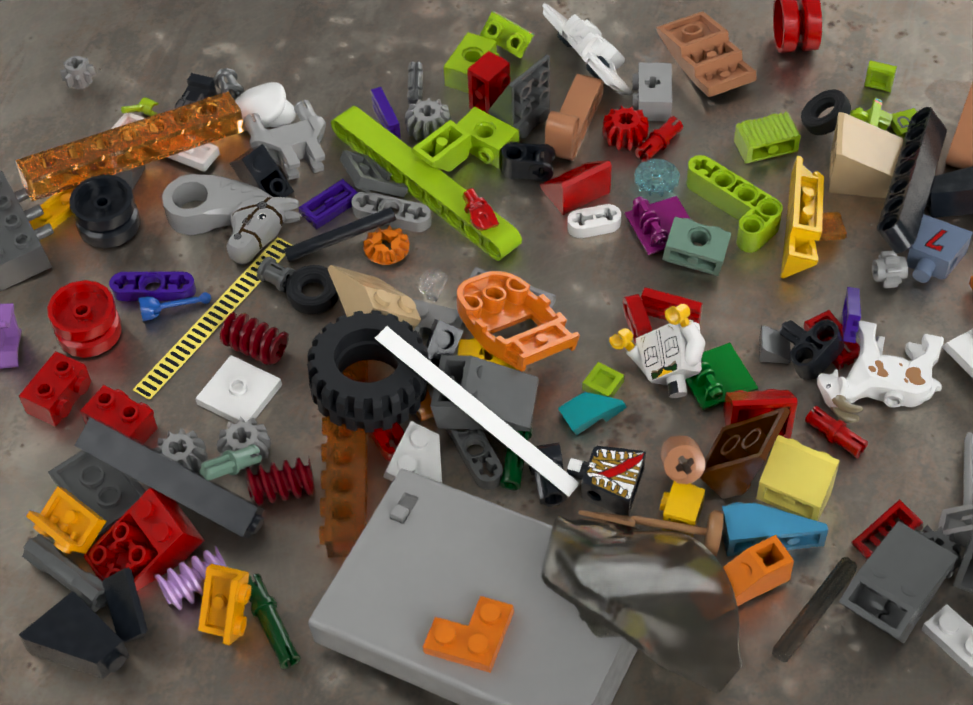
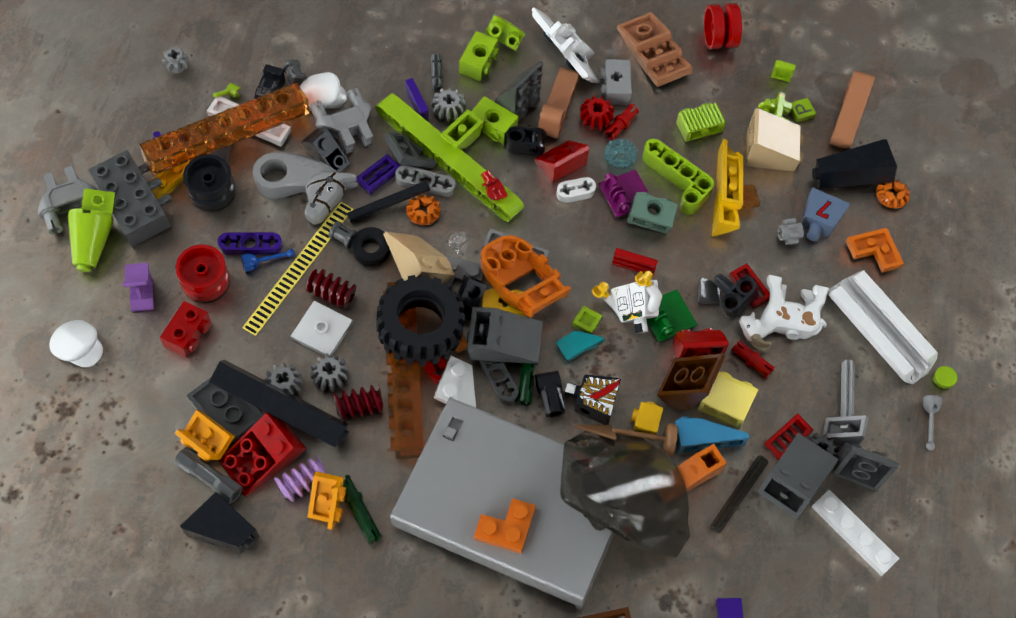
camera: 10 degrees left, 10 degrees up
red brick [80,385,158,444] -> none
black slope [102,567,148,643] -> none
sand green axle [200,444,262,481] -> none
white sticker [375,326,579,497] -> none
red brick [467,51,511,113] -> none
red beam [622,294,652,343] -> none
nougat piece [660,435,705,484] -> none
black tyre [801,89,851,135] -> none
dark purple tile [842,287,861,343] -> none
black beam [877,107,947,253] -> none

